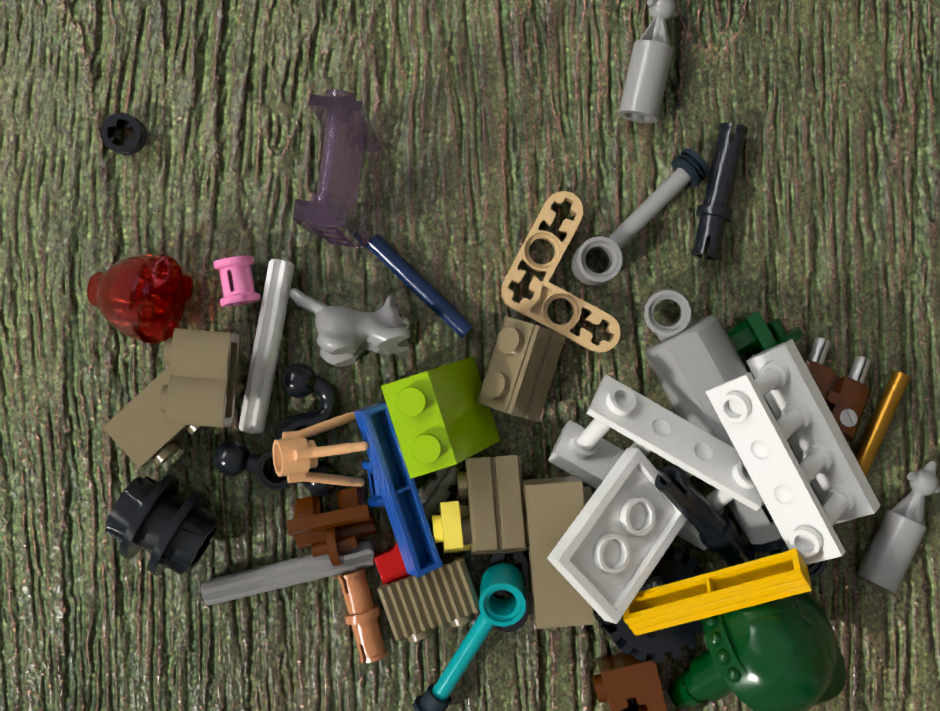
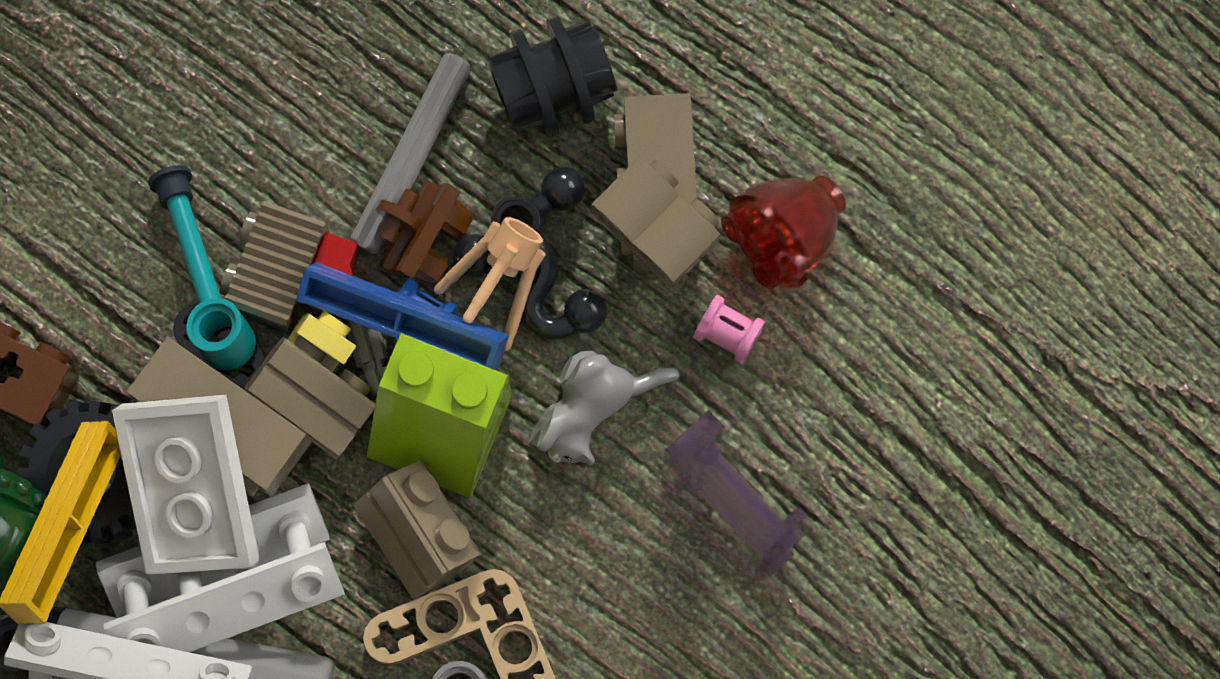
camera: 130 degrees right, 10 degrees down
black bush [100,112,146,155] -> none
white axle [239,259,294,434] -> none
nougat pin [337,568,388,663] -> none
dark blue bar [366,234,474,338] -> none
black pin [654,465,755,567] -> none

